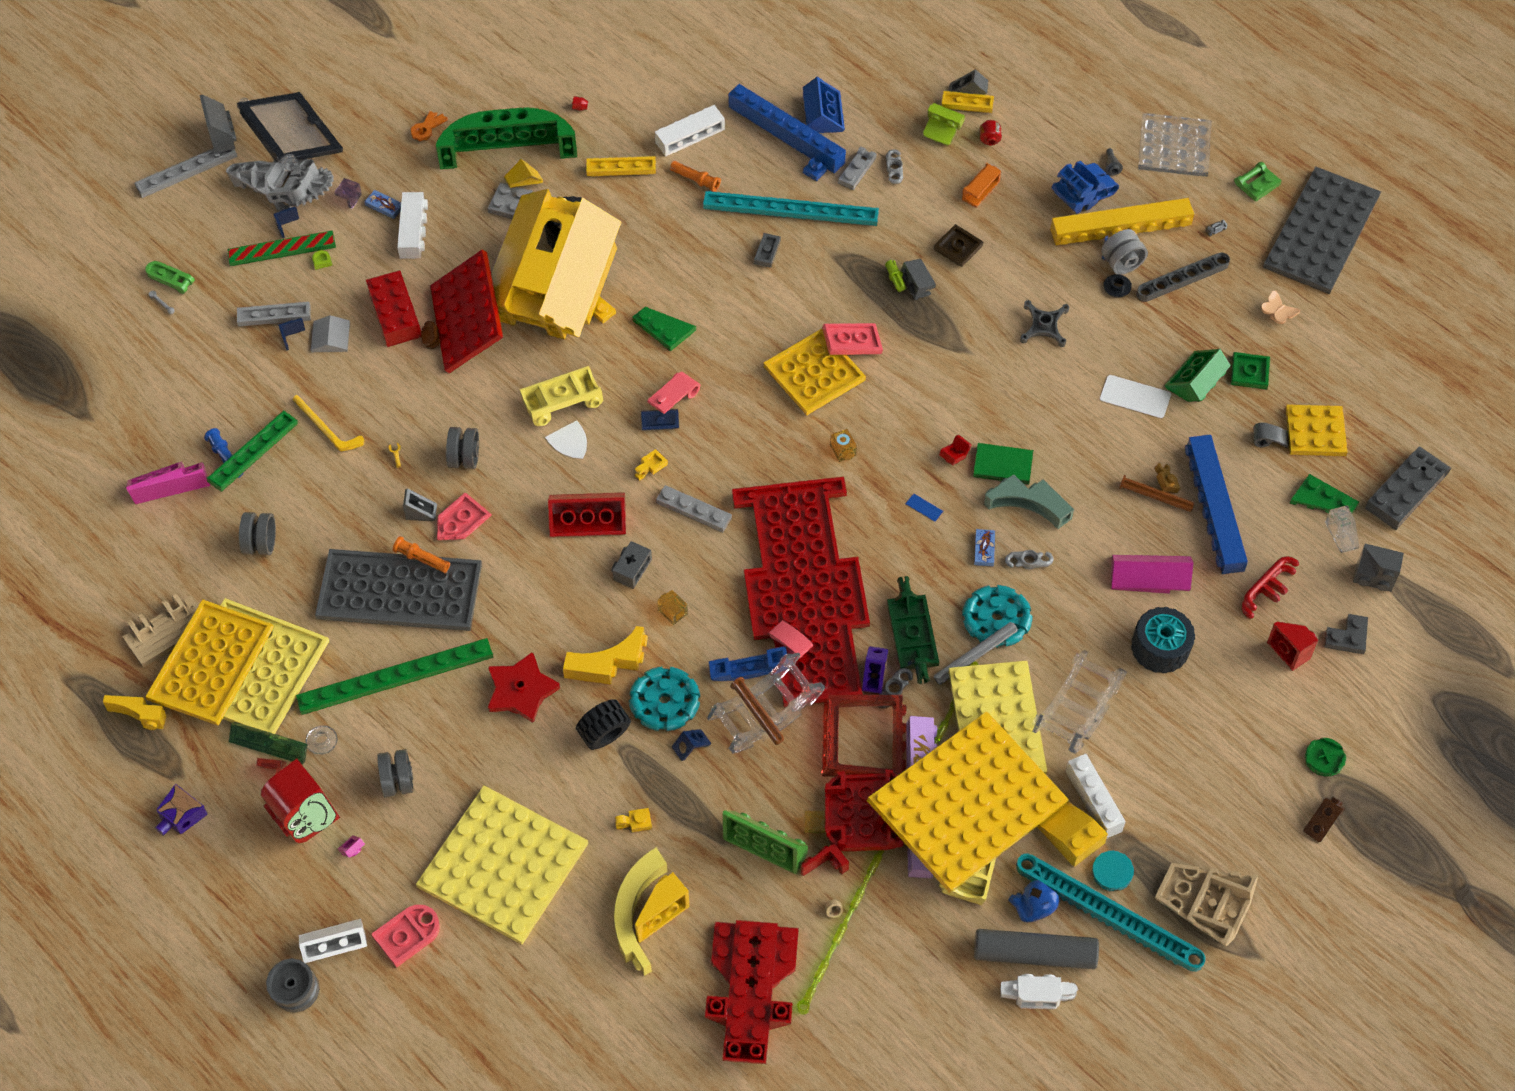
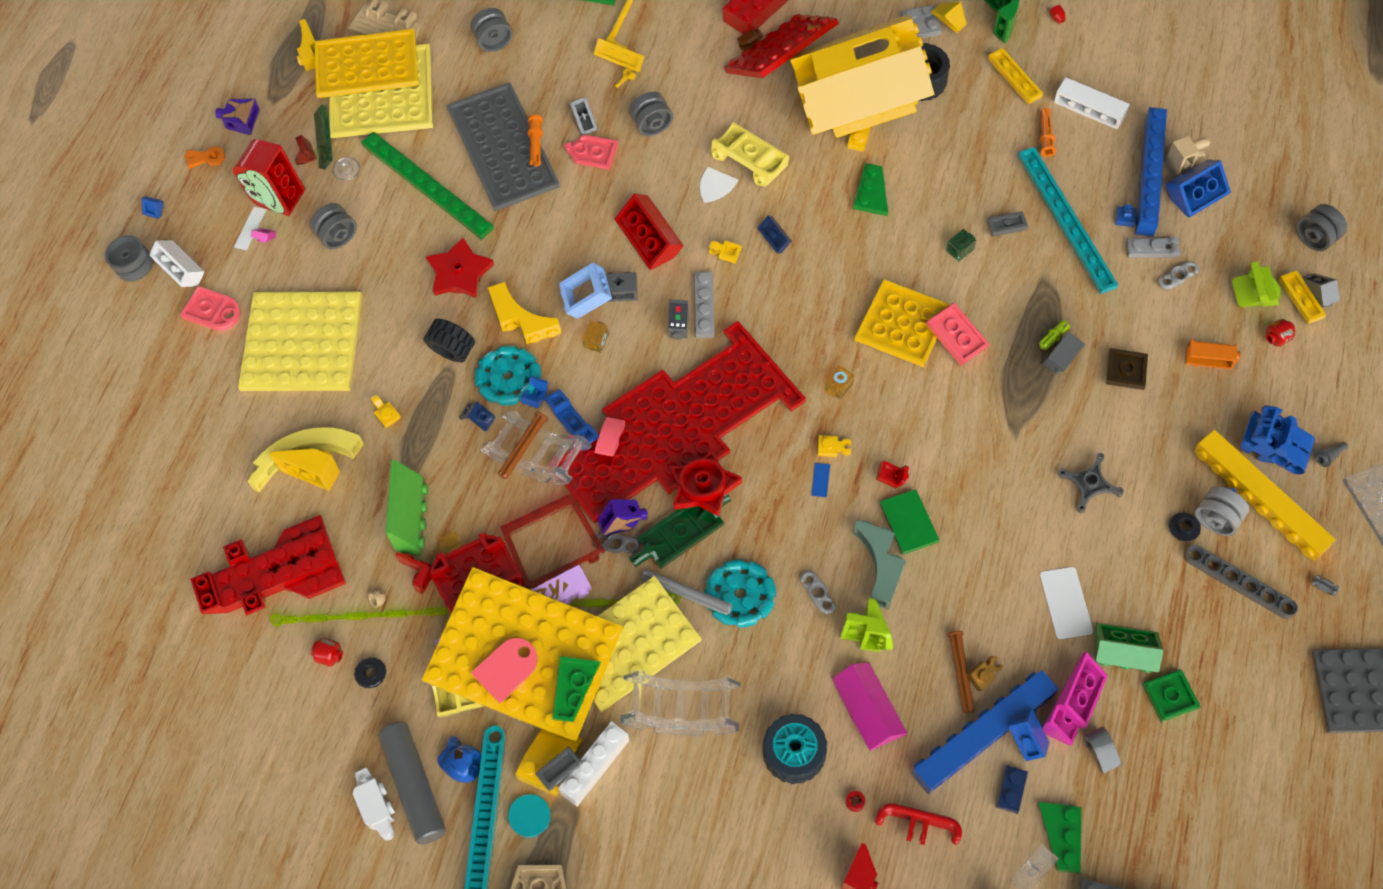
camera: 65 degrees right, 5 degrees up
coral door [647,372,700,414] -> none
tile [974,529,995,567] -> none
light nougat animal [1261,291,1301,324] -> none
yellow plate [1285,404,1348,456] -> none
none -> blue tile [142,196,164,219]
none -> orange piece [184,146,225,169]
none -> white sticker [234,206,267,251]
none -> red head [311,638,343,667]
none -> black piece [354,657,387,688]
none -> coral tile [471,638,538,704]
none -> blue bracket [521,376,548,408]
none -> dark grey tile [535,746,582,791]
none -> green wing [552,656,601,723]
none -> light blue window [559,262,612,319]
none -> yellow plate [594,38,645,72]
none -> slope [668,300,689,340]
none -> red plate [670,451,742,516]
none -> yellow plate [818,435,851,457]
none -> lime piece [840,597,893,652]
none -> red bush [846,791,866,812]
none -> clear green brick [946,229,976,262]
none -> dark blue plate [997,765,1028,814]
none -> blue panel [1008,709,1050,761]
none -> dark pink slope [1043,652,1108,746]
none -> tan brick [1164,136,1210,178]
none -> dark grey wheel [1297,204,1347,252]

